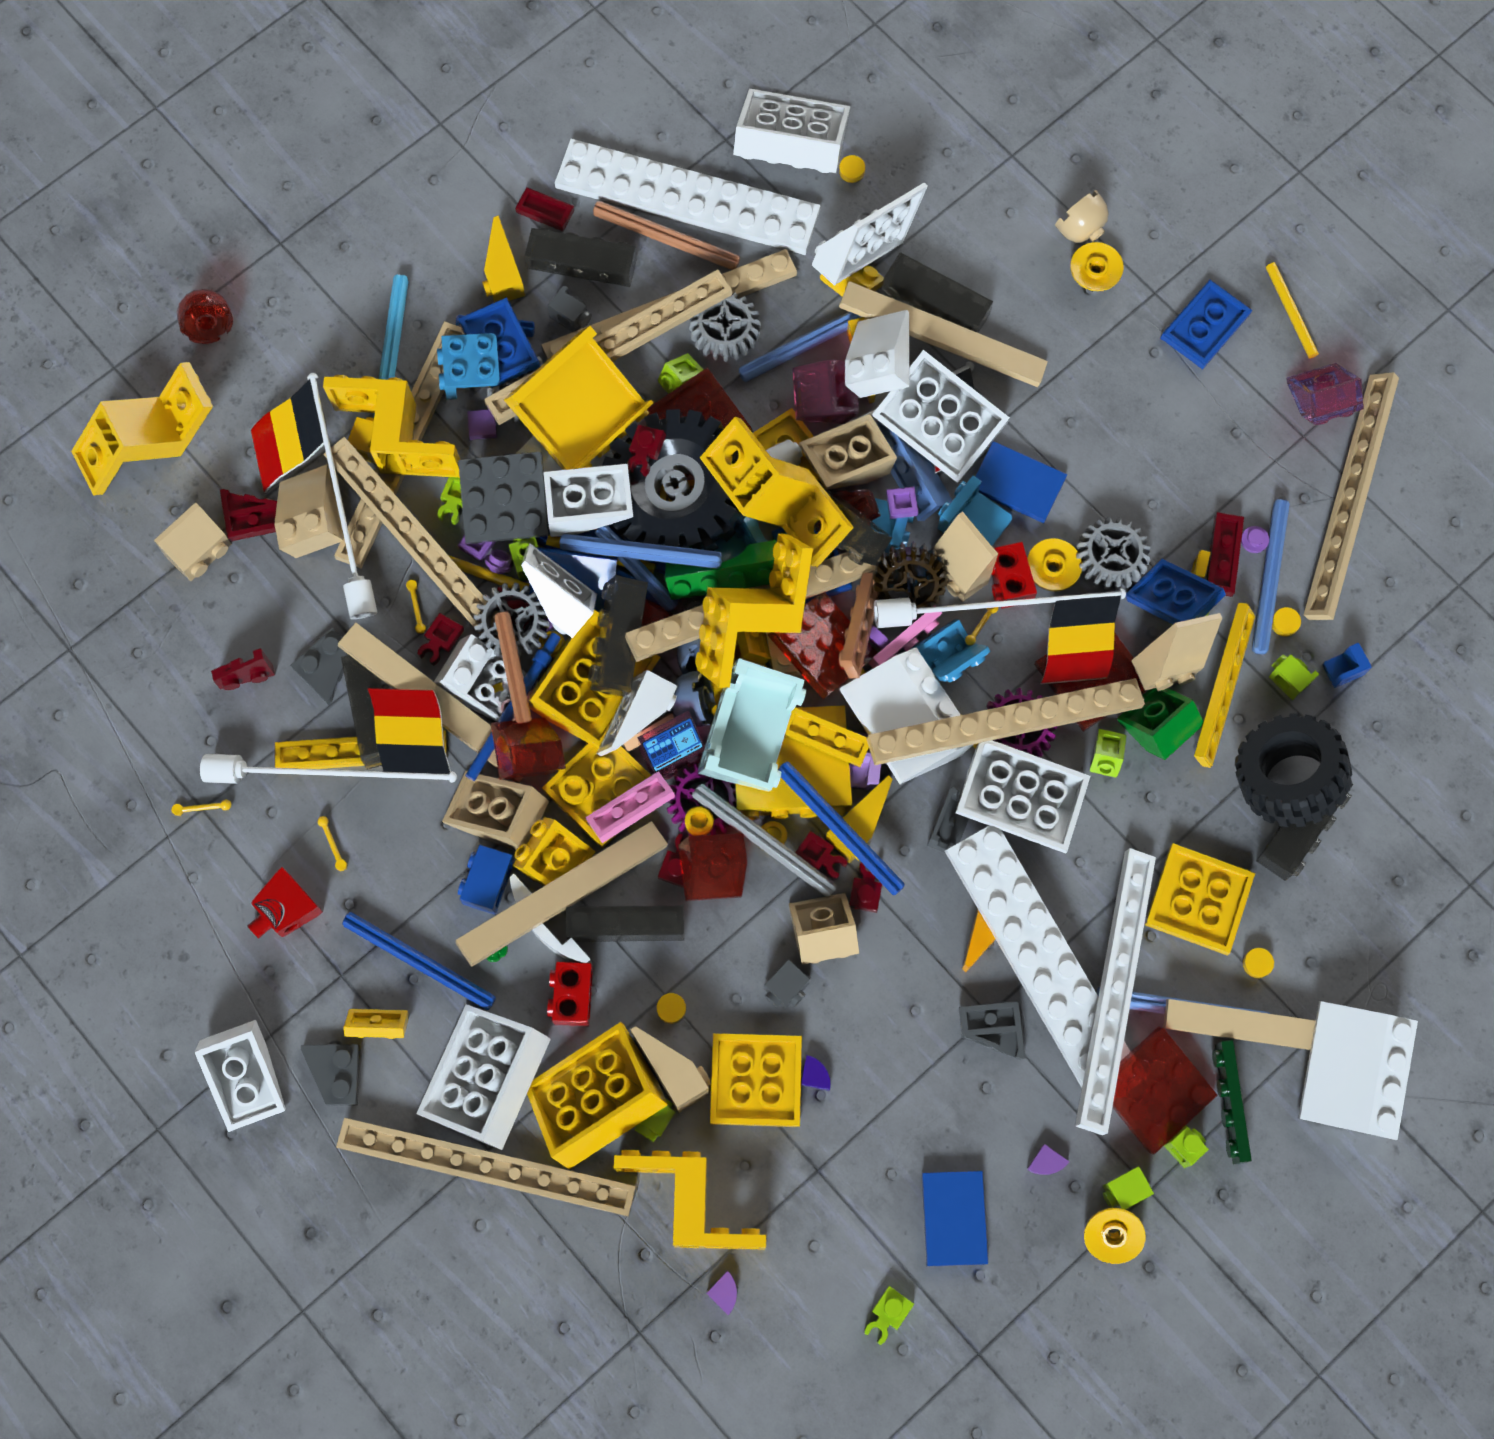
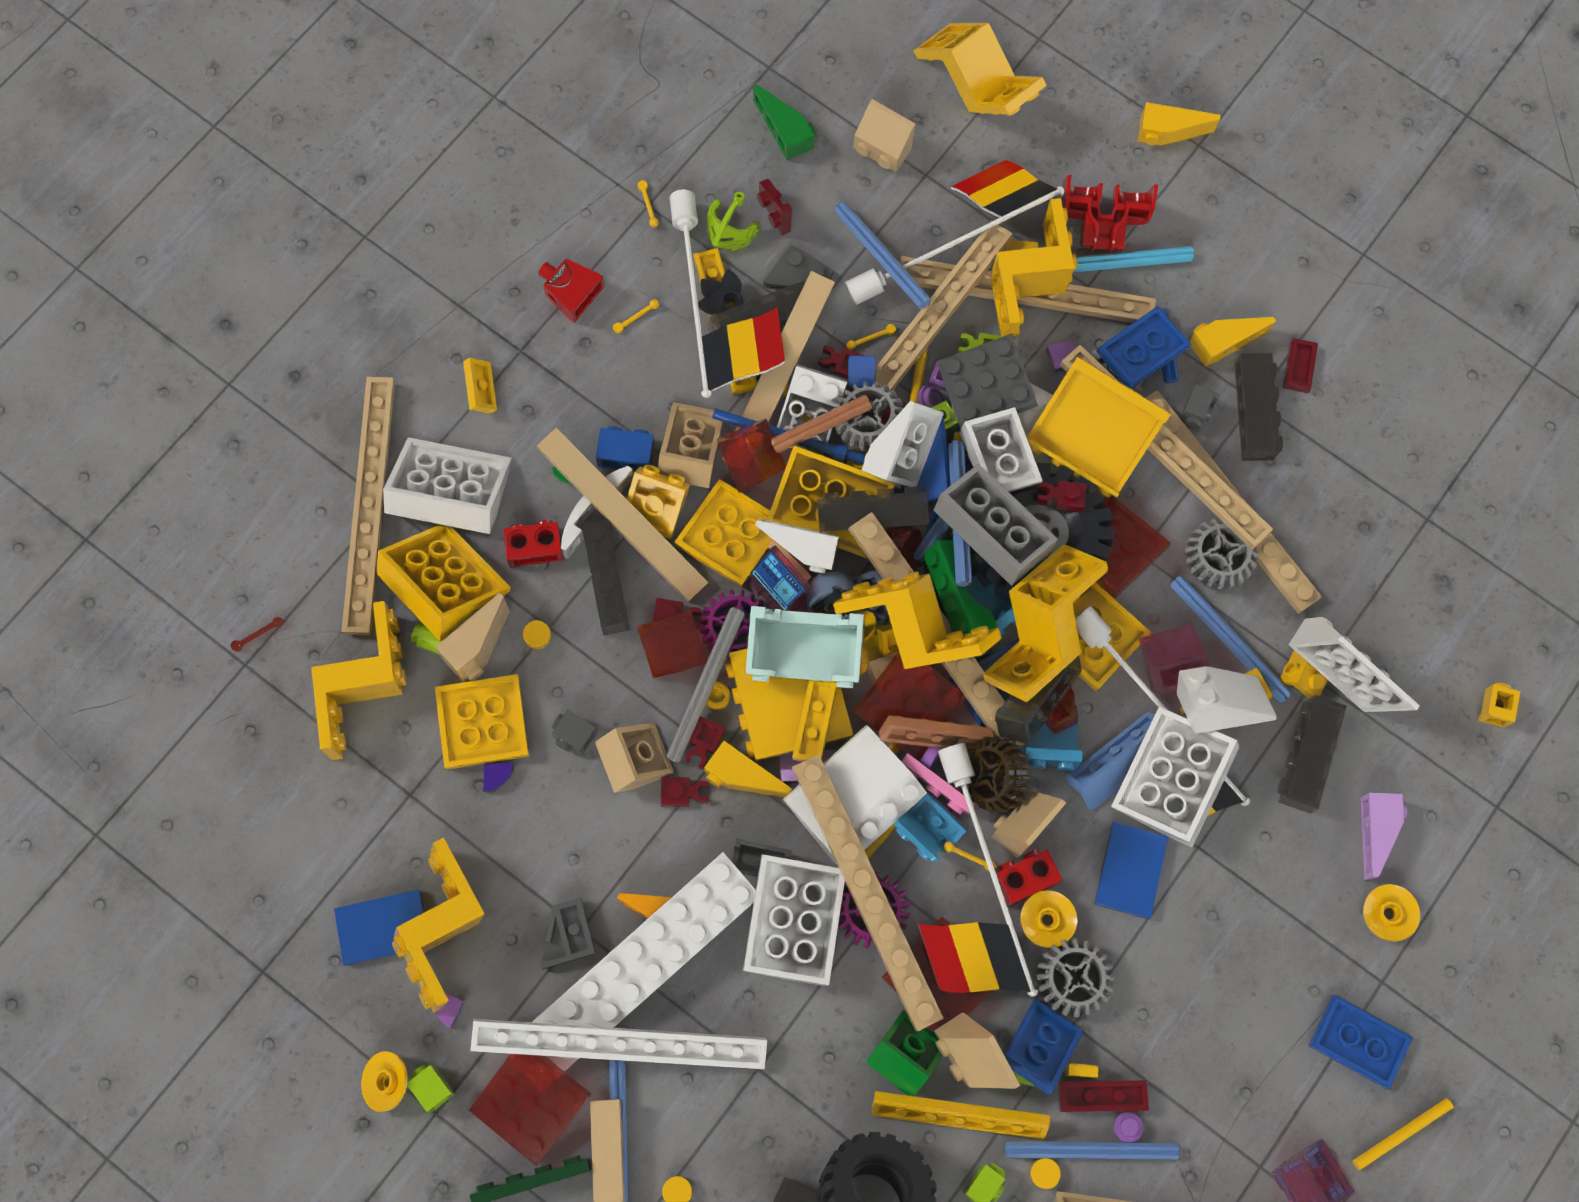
camera: 75 degrees right, 0 degrees up
clear red cylinder [177,289,233,344] -> none
white slope [195,1020,286,1132] -> none
dark red wing [220,489,277,542] -> none
tan slope [275,464,345,558] -> none
dark grey wing [301,1044,360,1106] -> none
blue axle [342,912,496,1010] -> none
dark azure bracket [437,333,500,400] -> none
white plate [555,139,820,255] -> none
yellow tile [559,775,588,805] -> none
bright pink plate [585,771,675,843] -> none
nougat axle [593,201,740,270] -> none
lime bracket [658,353,705,399] -> none
yellow tile [685,806,714,837] -> none
medium lavender tile [706,1271,737,1315] -> none
white slope [733,88,850,173] -> none
blue axle [778,762,905,895] -> none
tan slope [799,414,897,490] -> none
yellow tile [839,155,865,183] -> none
tan tile [839,281,1048,387] -> none
lime plate [864,1286,914,1345] -> none
medium lavender tile [886,487,918,519] -> none
dark azure bracket [937,475,1012,546] -> none
tan cylinder [1055,190,1109,243] -> none
lime bracket [1090,729,1127,777] -> none
yellow plate [1144,843,1255,956] -> none
lime brick [1163,1125,1209,1168] -> none
none -> clear red hinge [230,617,283,652]
none -> yellow bracket [392,837,484,1013]
none -> black plate [698,270,744,316]
none -> lime helmet [706,192,761,251]
none -> green slope [753,85,816,160]
none -> medium blue axle [835,202,931,309]
none -> blue slope [848,356,877,388]
none -> light grey brick [934,464,1058,586]
none -> red piece [1061,175,1158,253]
none -> yellow slope [1137,102,1221,146]
none -> lavender slope [1360,792,1407,881]
none -> yellow brick [1478,683,1521,728]

